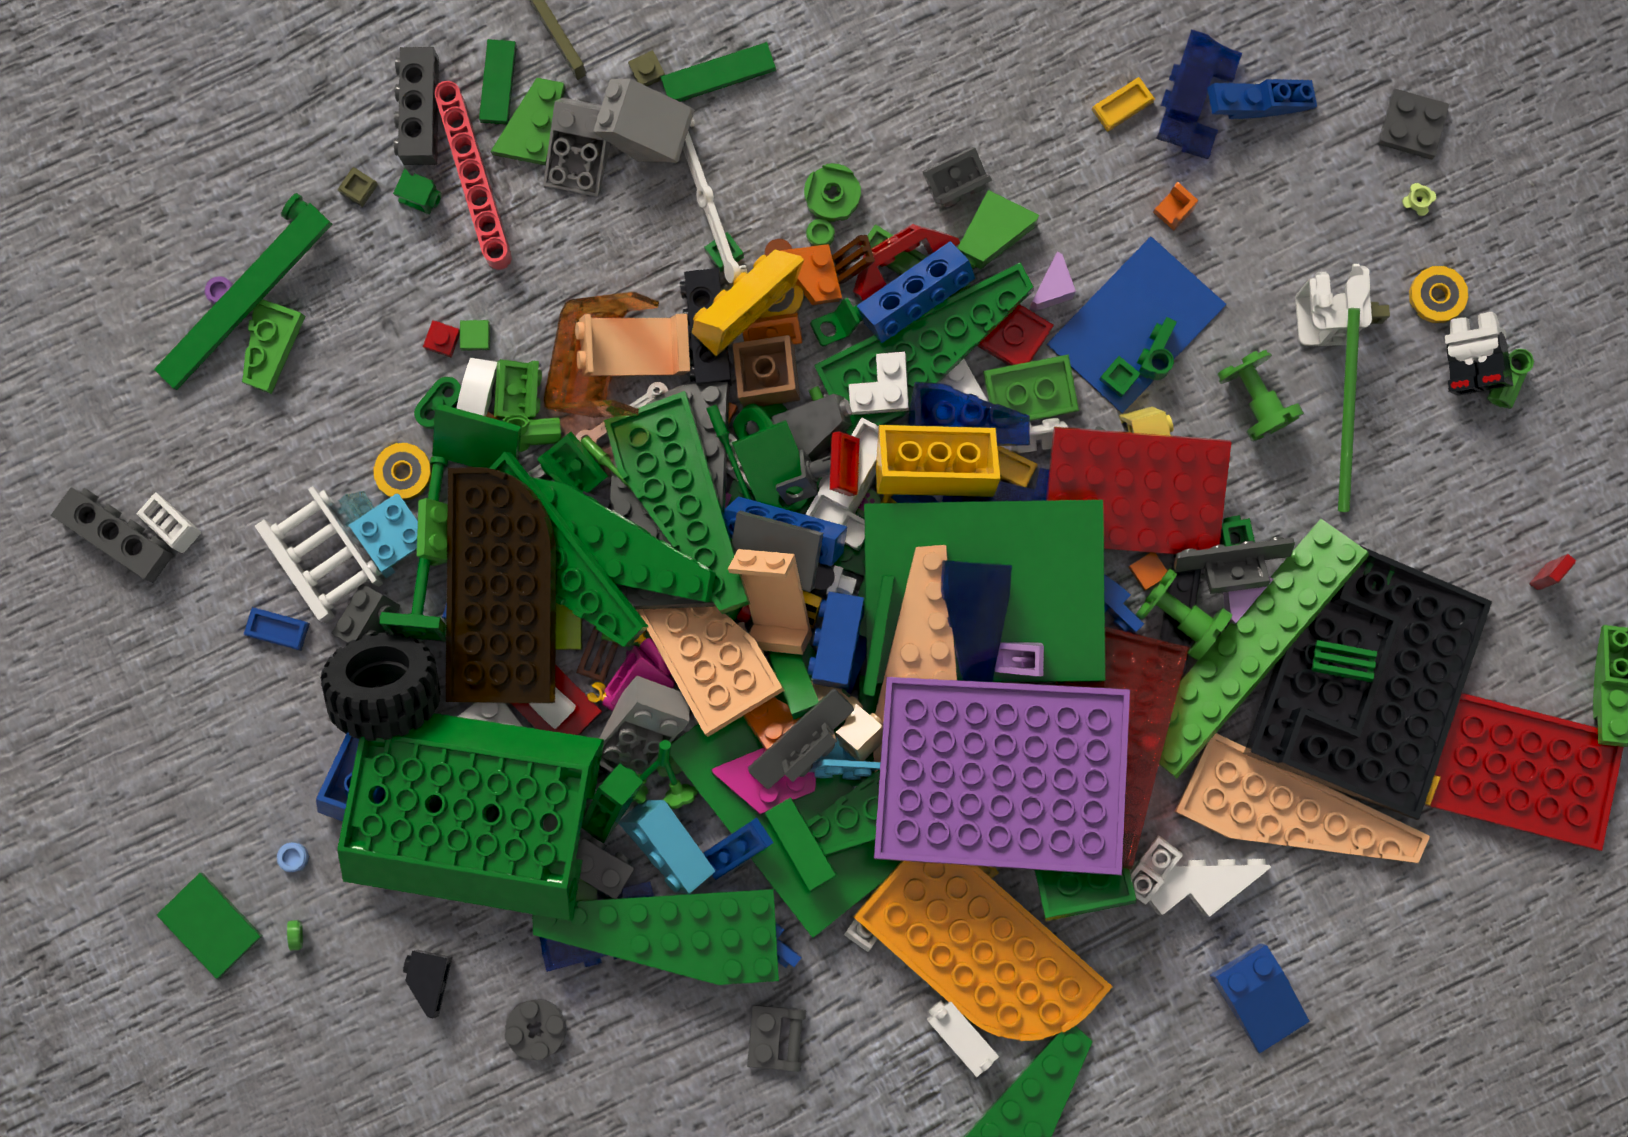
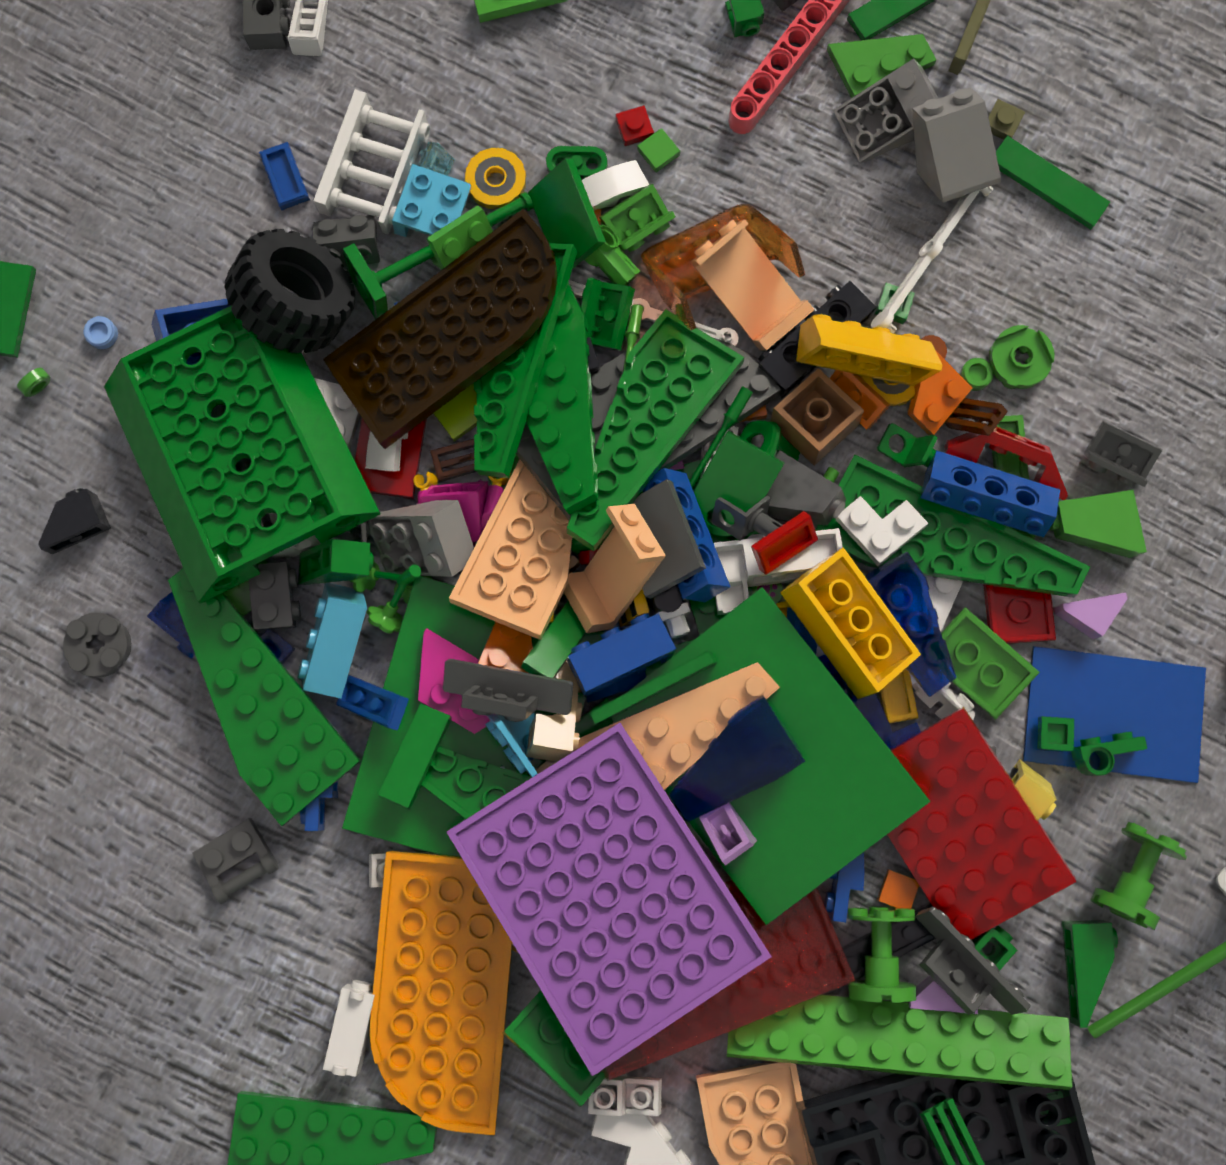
camera: 50 degrees right, 0 degrees up
none -> green slope [1062,920,1118,1028]

